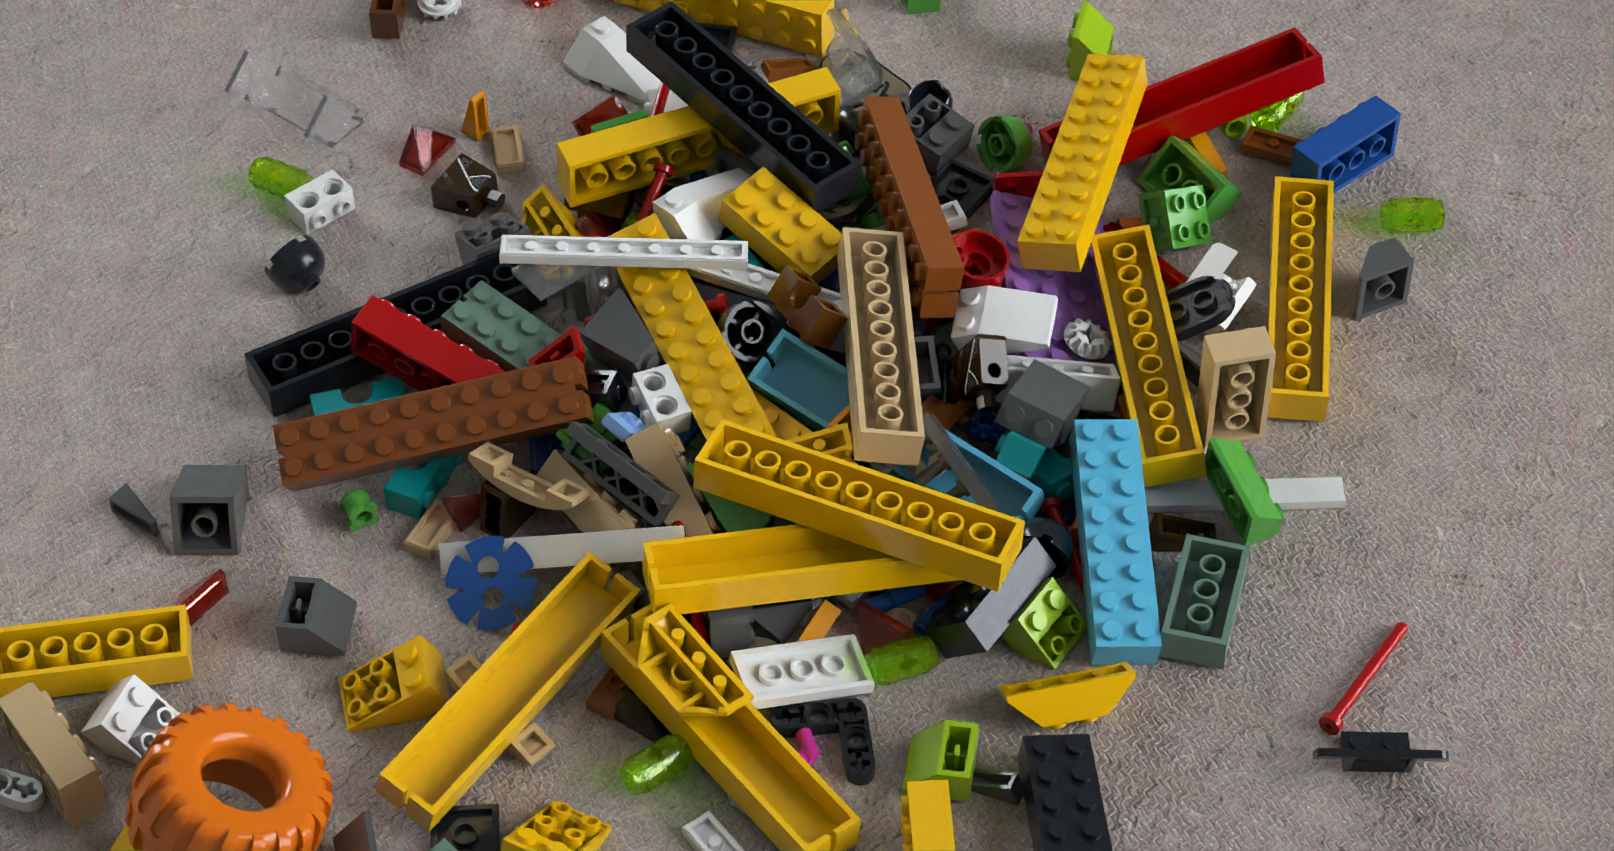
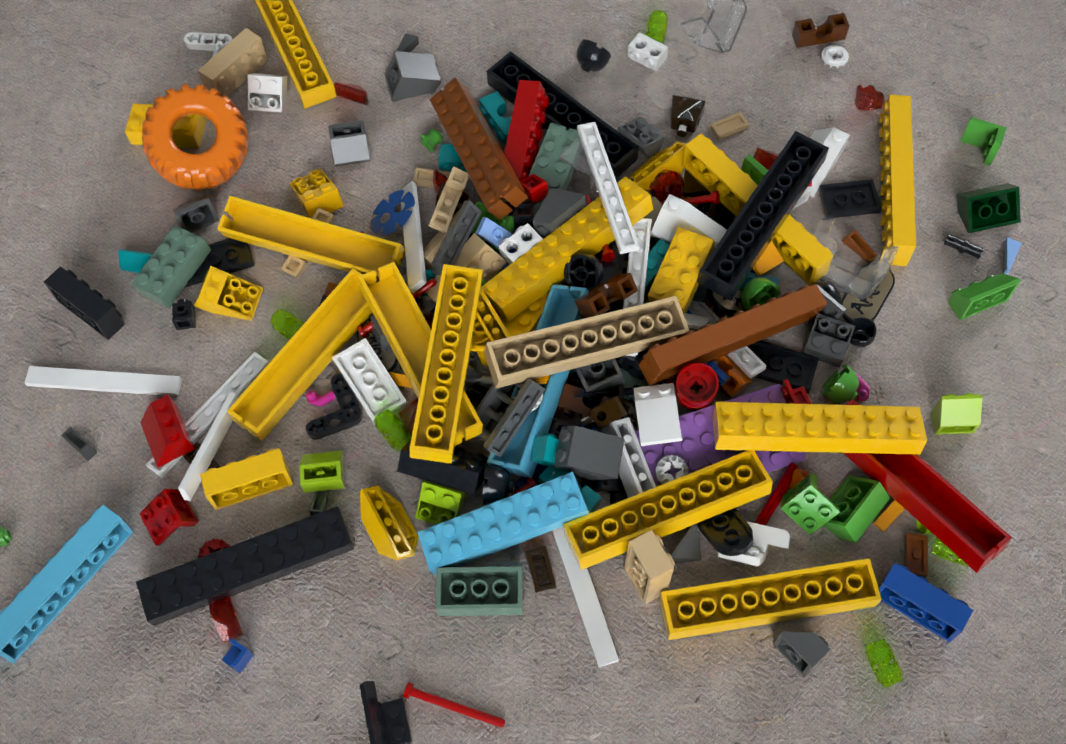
camera: 75 degrees right, 15 degrees up
clear red slope [399,124,456,176] -> none
light orange piece [461,91,490,142] -> none
yellow wedge [637,603,754,716] -> none
bright green slope [1205,438,1284,546] -> none

